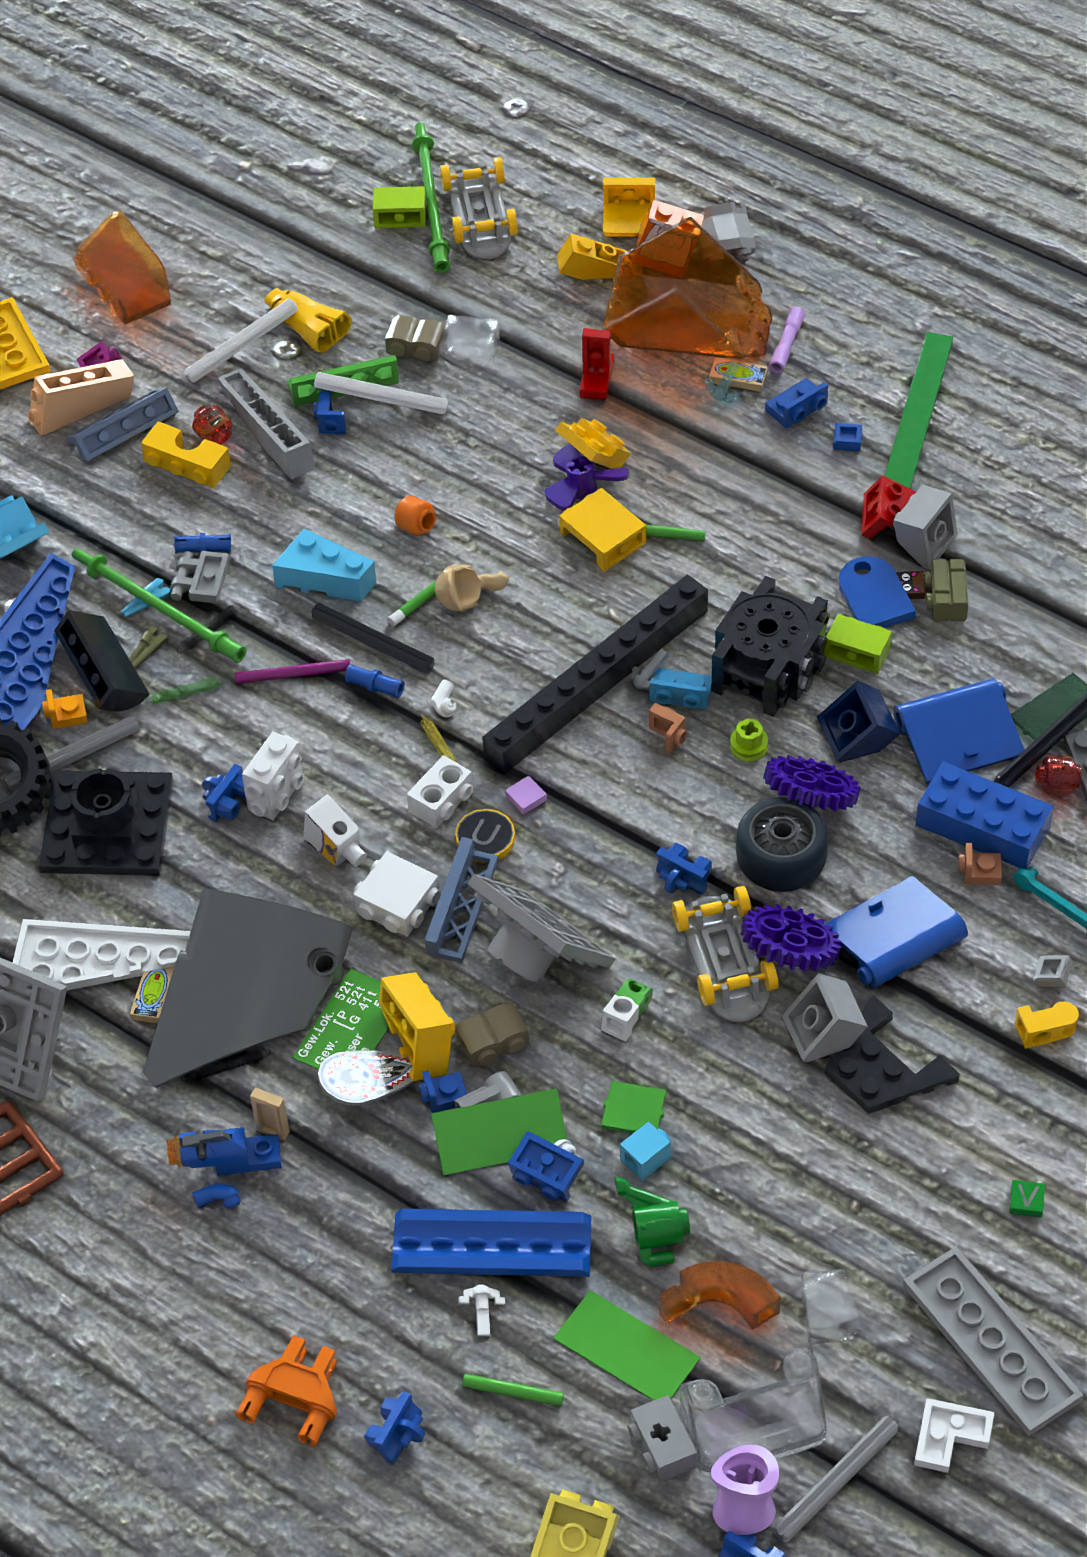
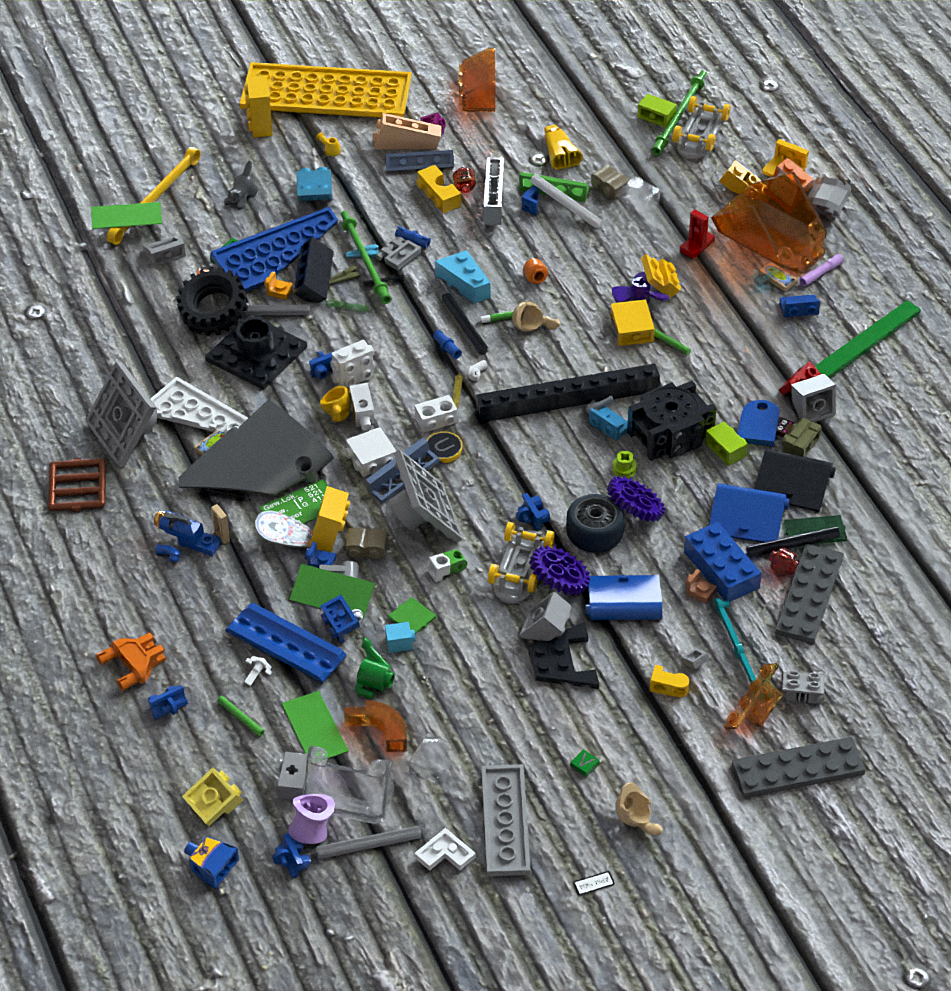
camera: 30 degrees right, 5 degrees down
white axle [184,298,298,383] -> none
magenta bar [235,659,350,684] -> none
lavender tile [505,776,547,815] -> none
nougat bracket [649,703,687,754] -> none
dark blue slope [817,681,900,762] -> none
blue tile [833,423,862,451] -> none
none -> yellow piece [320,386,351,422]
none -> black door [754,448,836,512]

